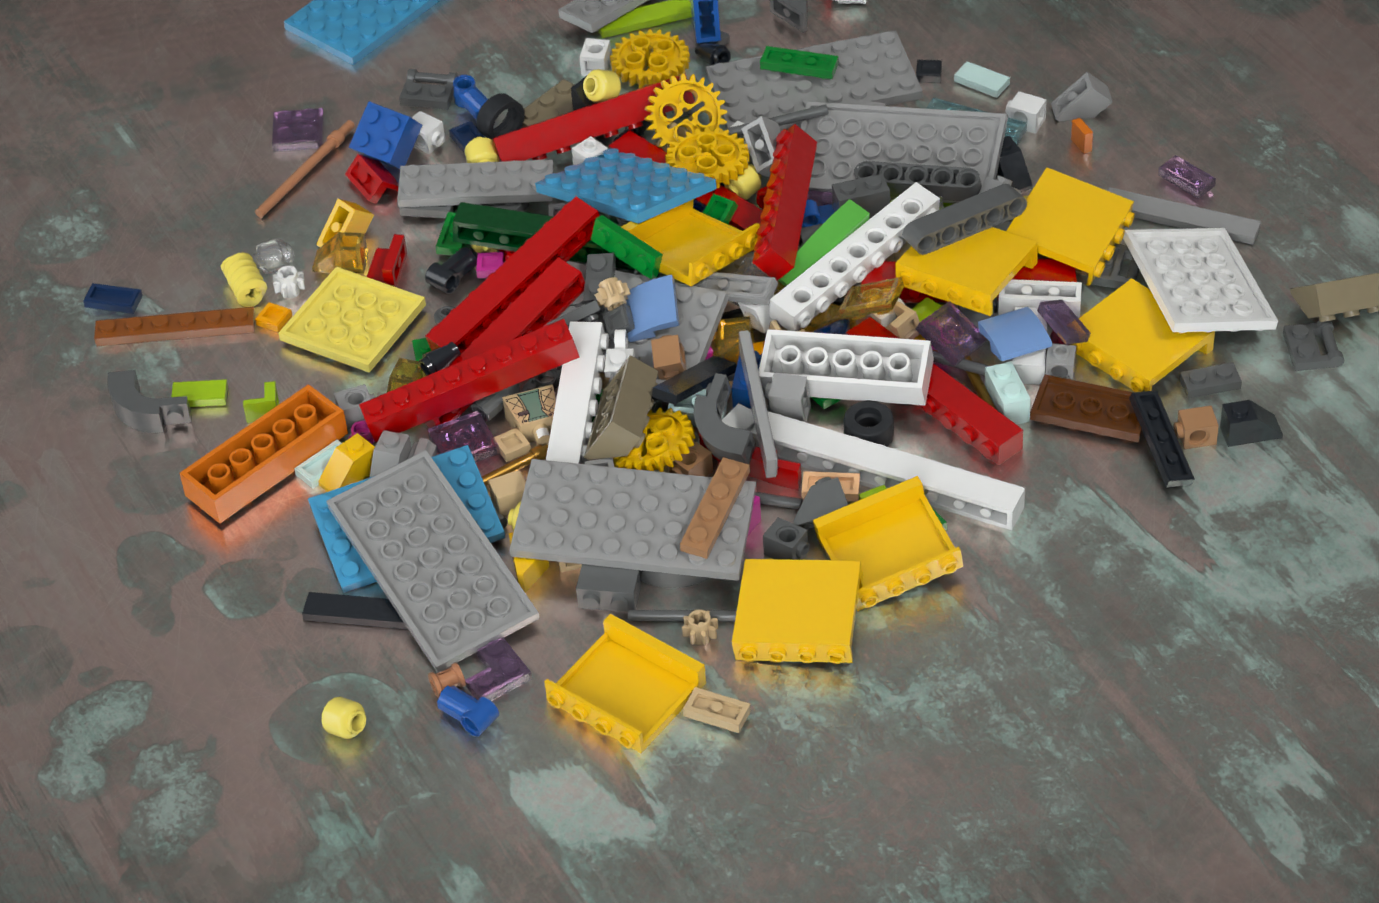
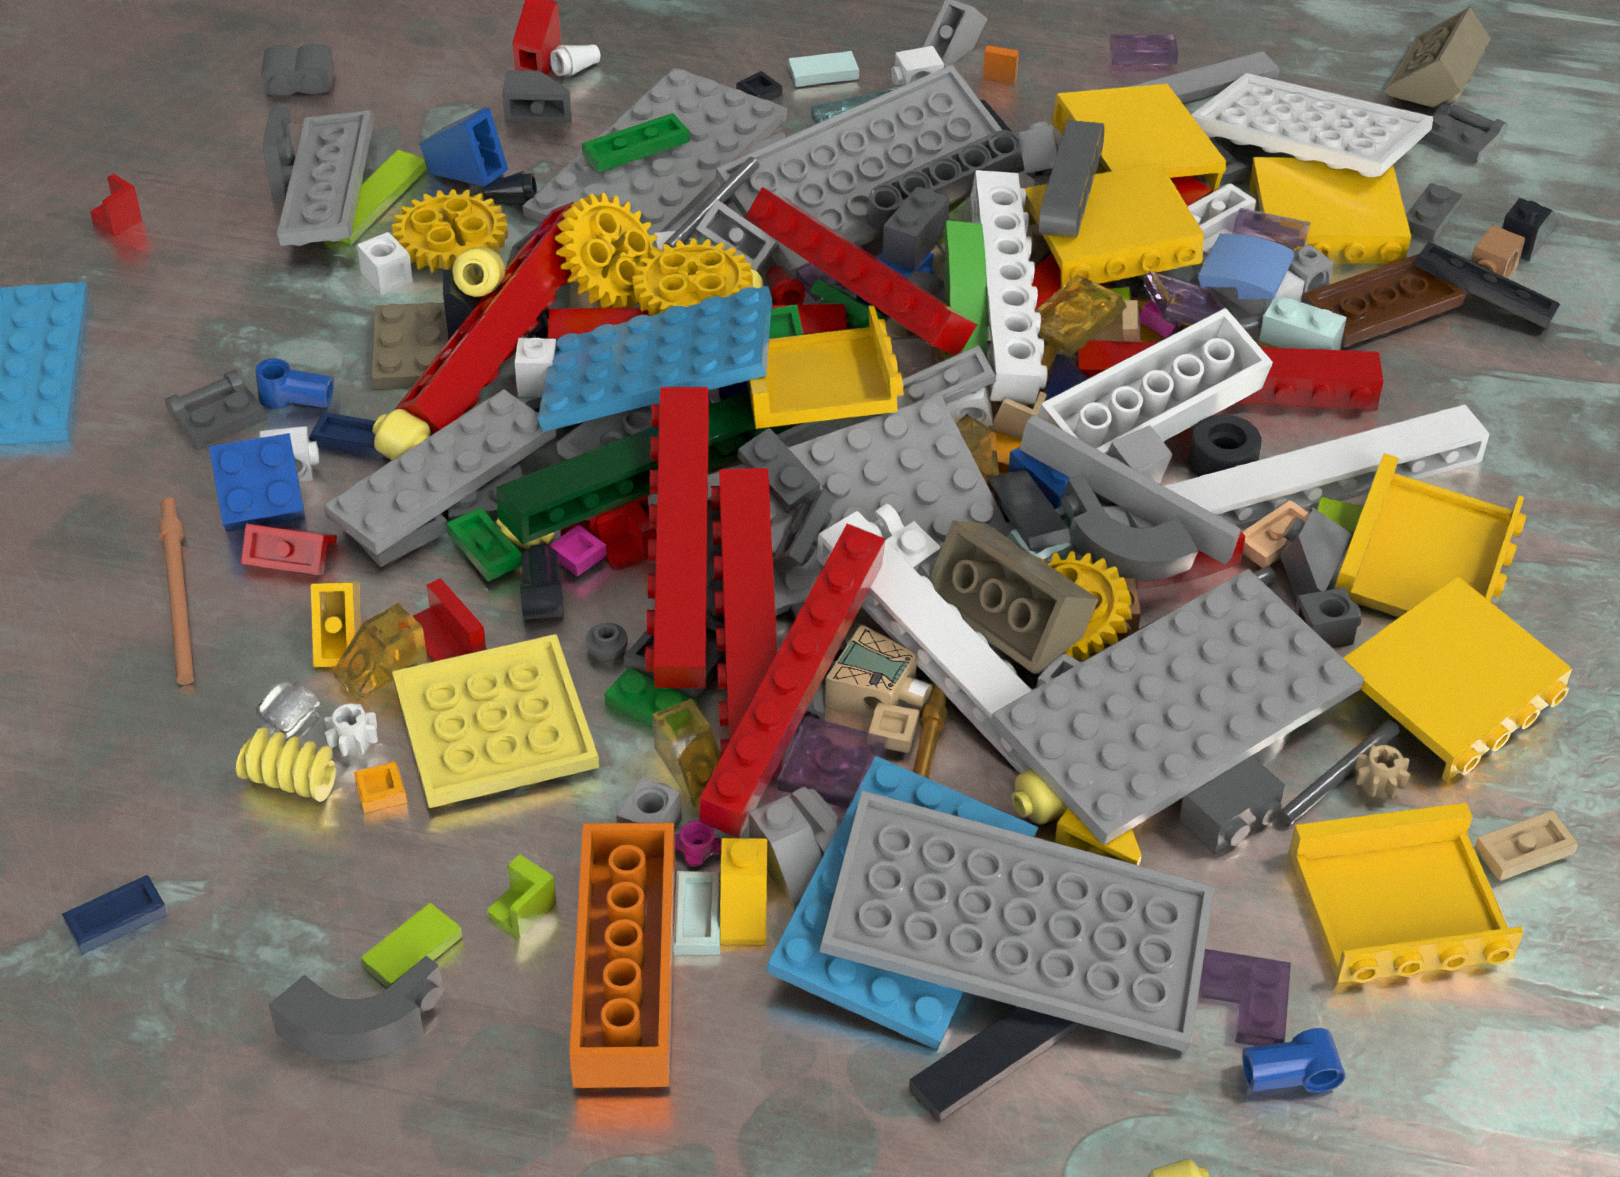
camera: 50 degrees left, 0 degrees up
dark orange plate [94,307,255,347] -> none
clear purple plate [272,108,324,152] -> none
black cone [419,342,461,376] -> none
nougat bush [428,662,466,698] -> none
black tyre [477,93,525,140] -> none
tan brick [488,470,527,517] -> none
green plate [591,215,663,279] -> none
tan gear [595,277,630,311] -> none
dark grey tile [603,303,635,341] -> none
medium blue slope [626,274,680,342] -> none
medium nougat brick [651,334,687,380] -> none
medium nougat plate [680,457,750,559] -> none

